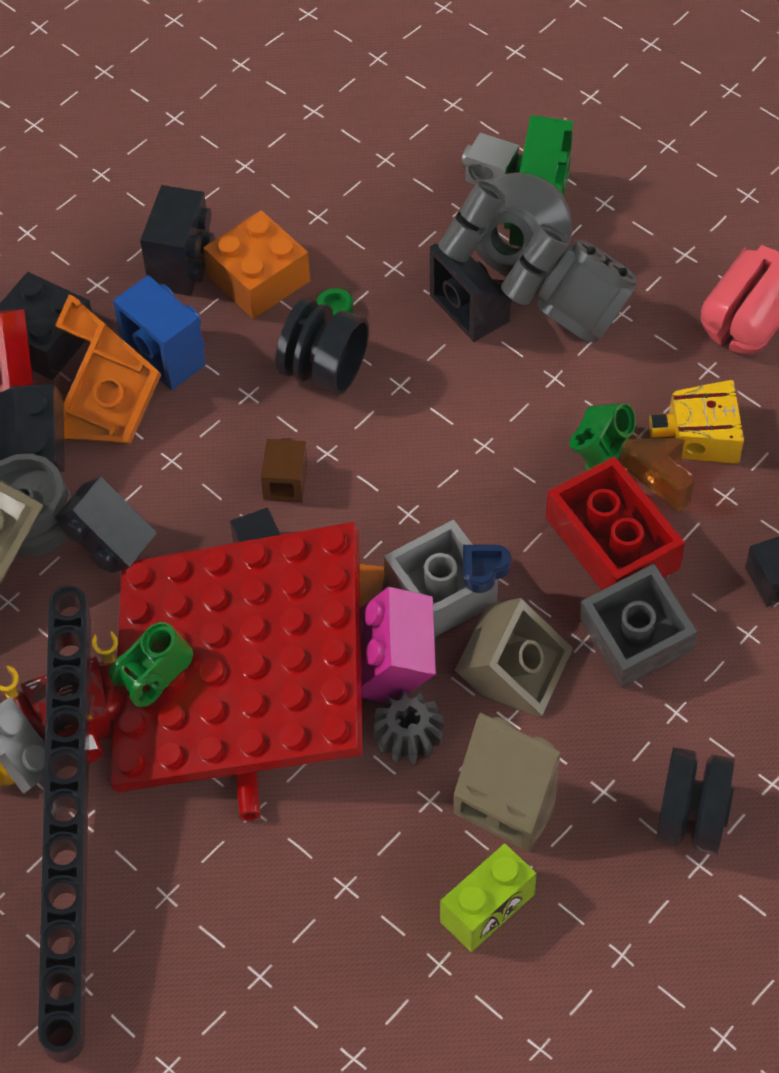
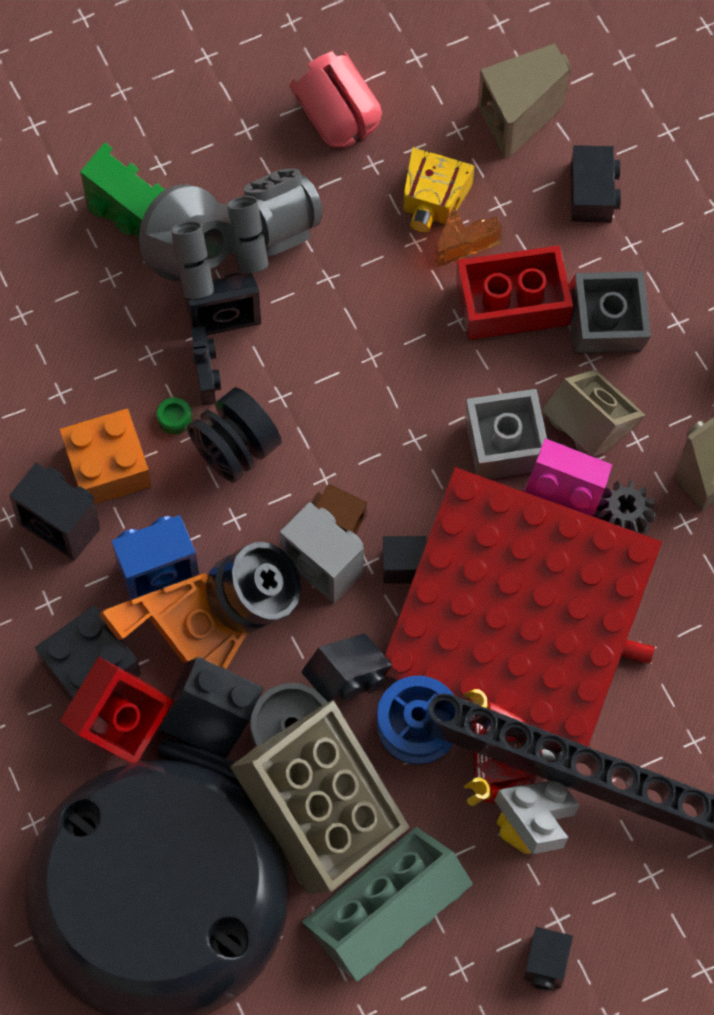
camera: 70 degrees left, 10 degrees up
green piece [109,622,193,707] -> none
light grey brick [462,132,520,184] -> none
dark blue tile [463,545,511,593] -> none
green piece [569,403,636,470] -> none
none -> black plate [191,326,222,406]
none -> black wheel [206,542,301,633]
none -> light grey brick [280,502,364,604]
none -> blue wheel [377,676,453,765]

